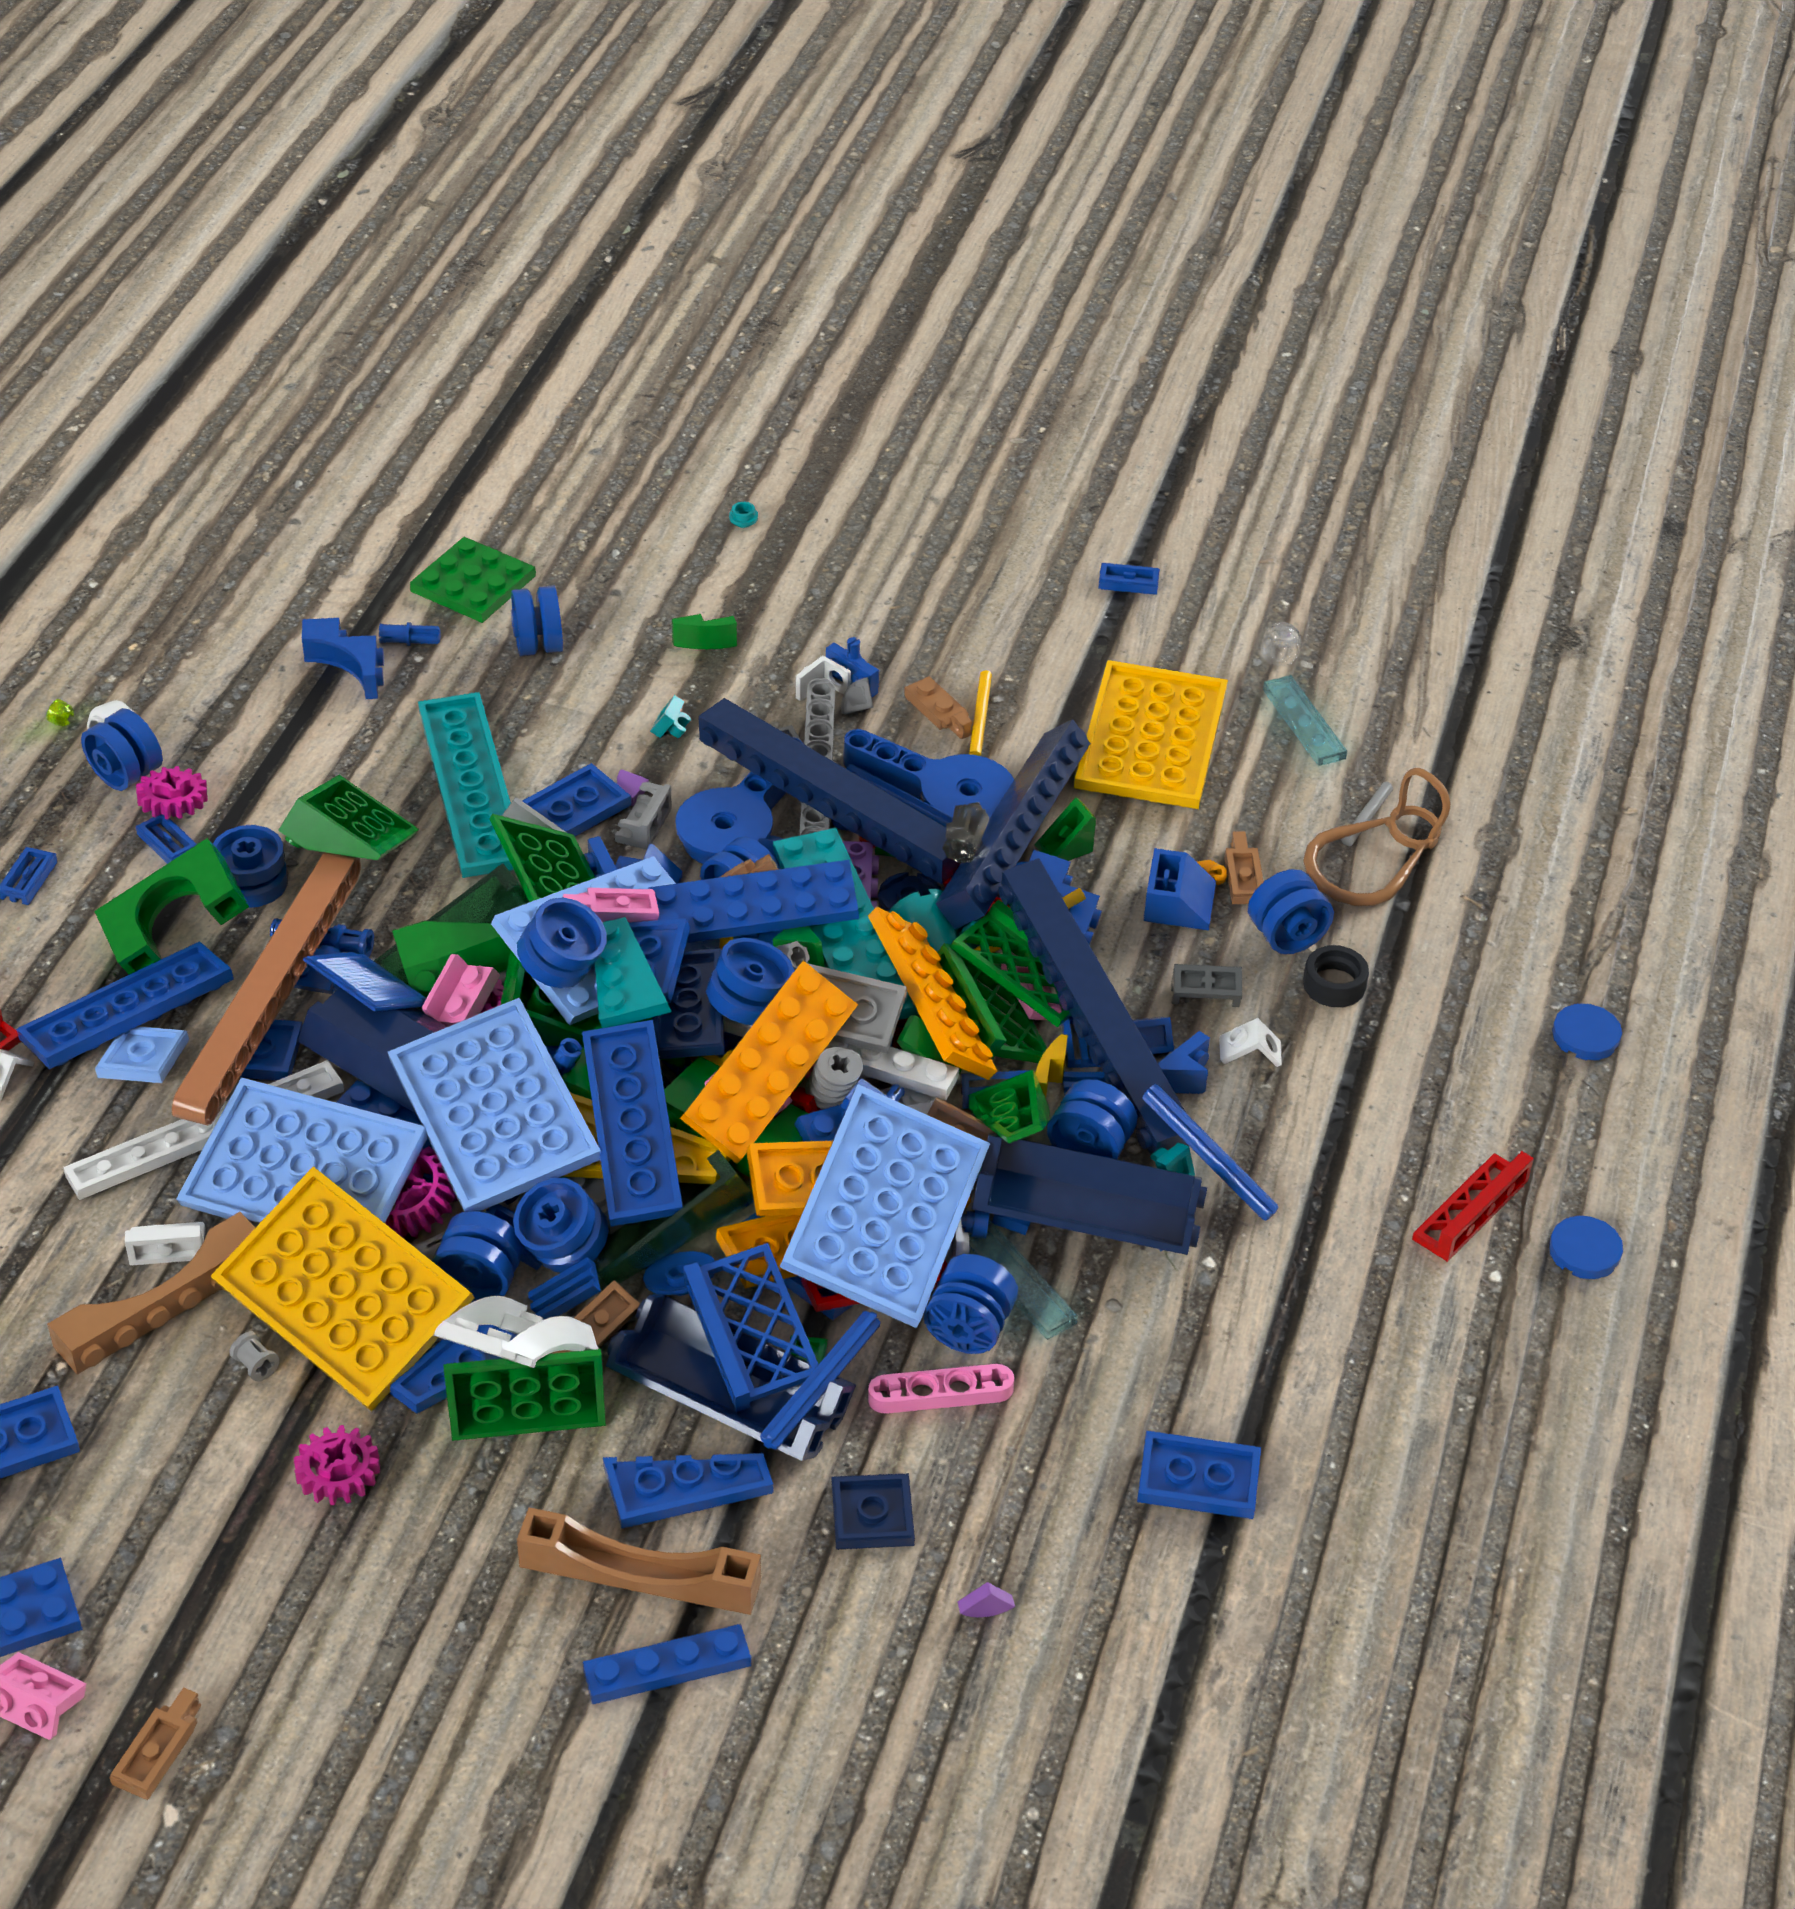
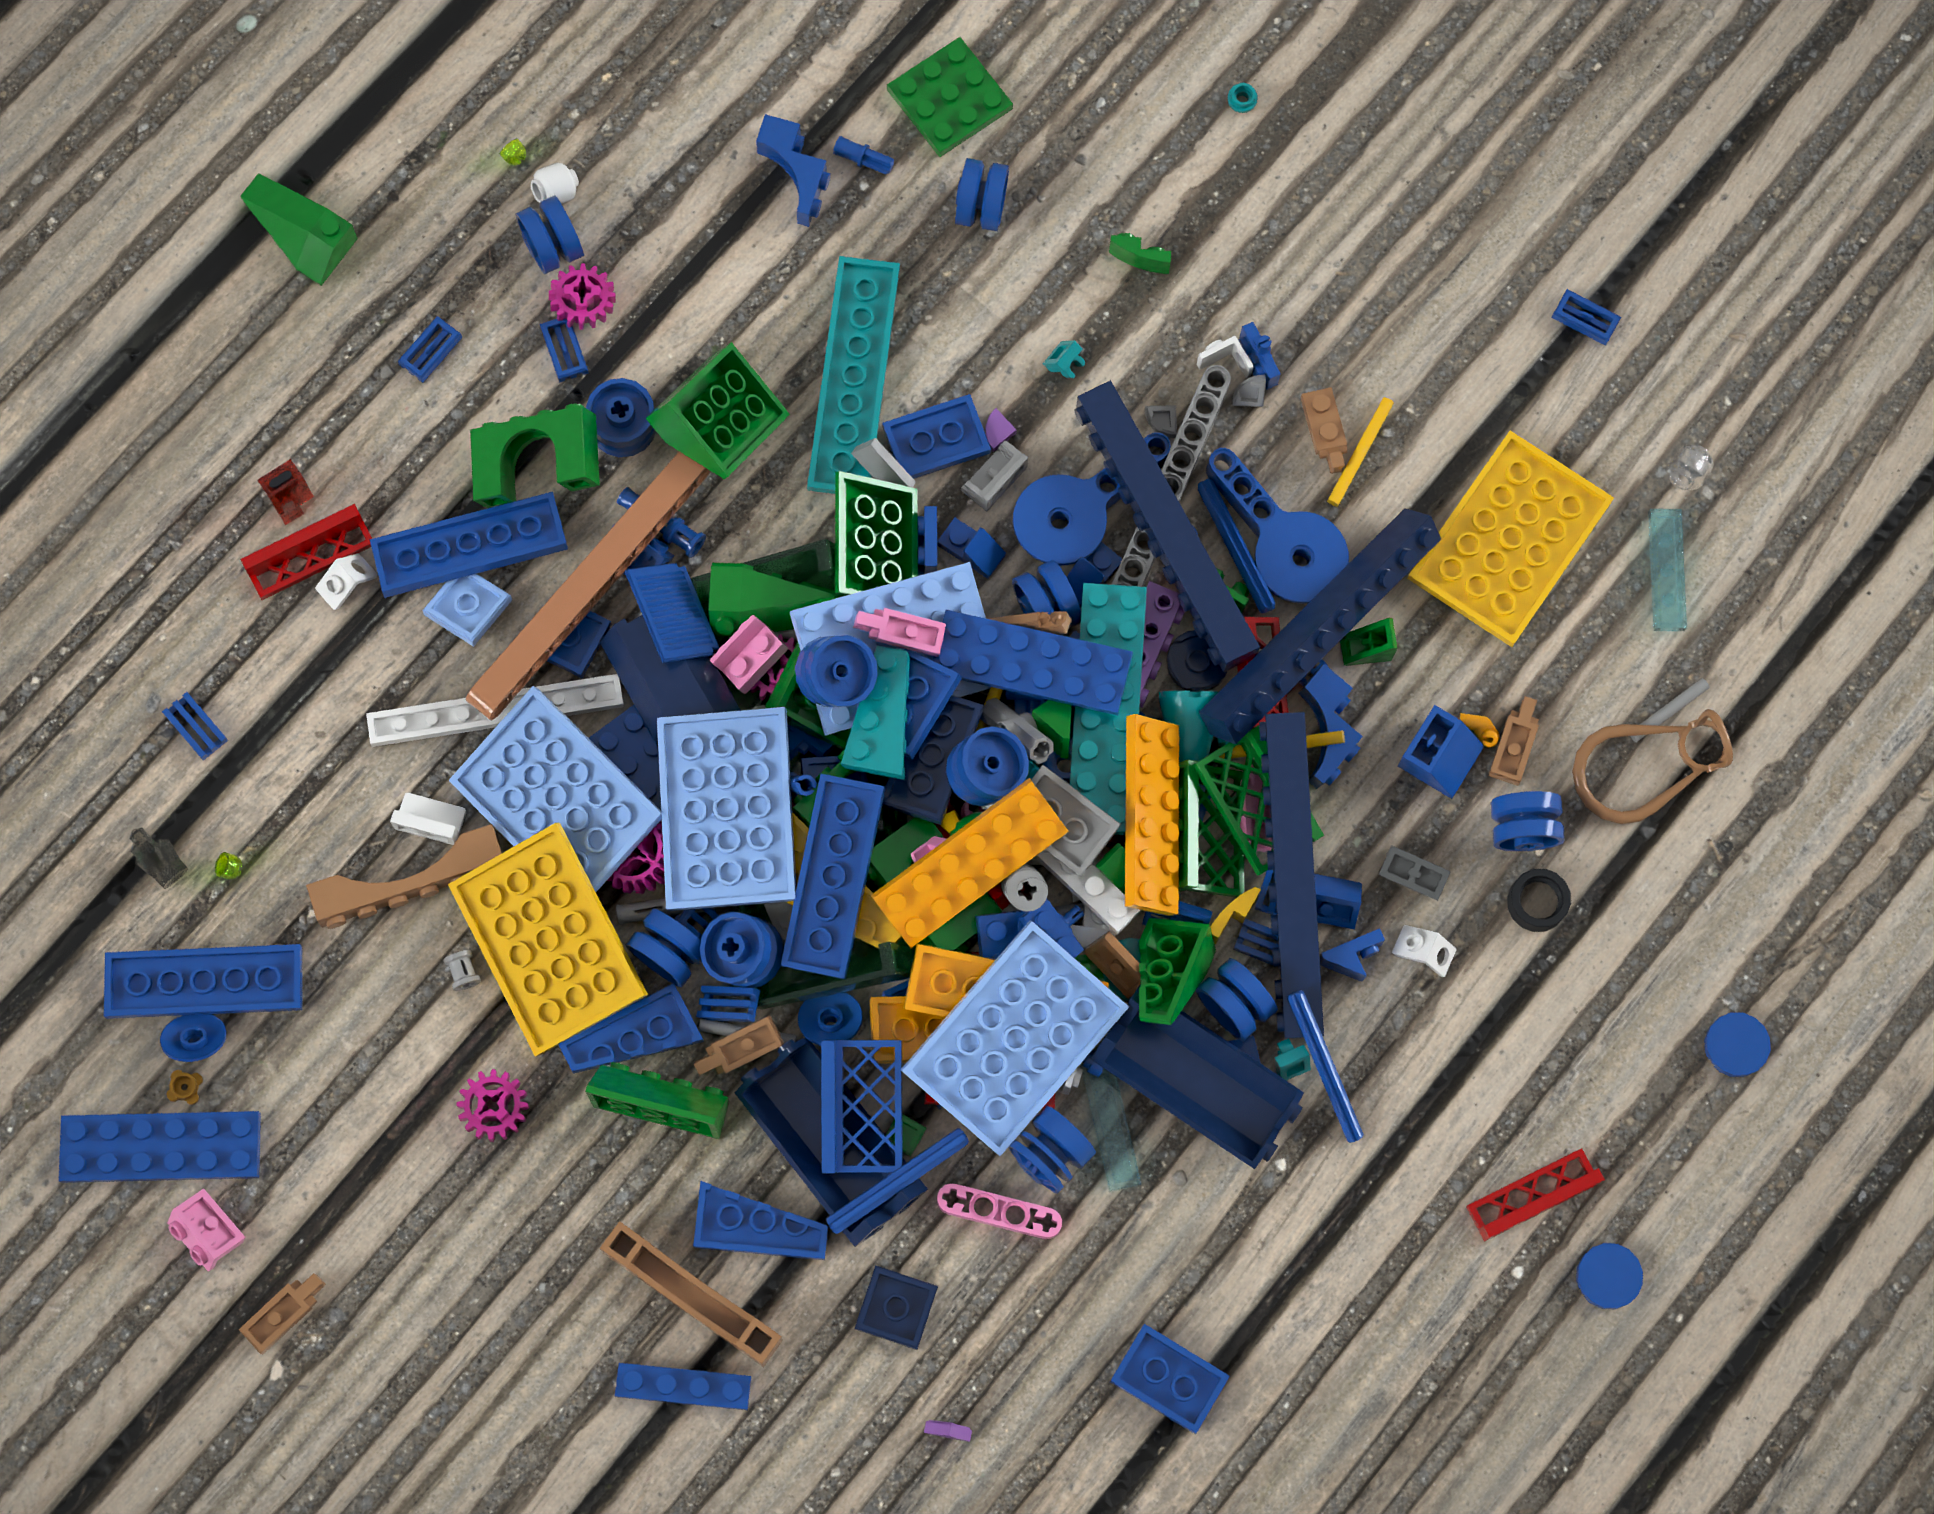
camera: 20 degrees right, 30 degrees up
white wedge [434,1296,598,1368] -> none
clear smoke rock [942,802,990,863] -> none

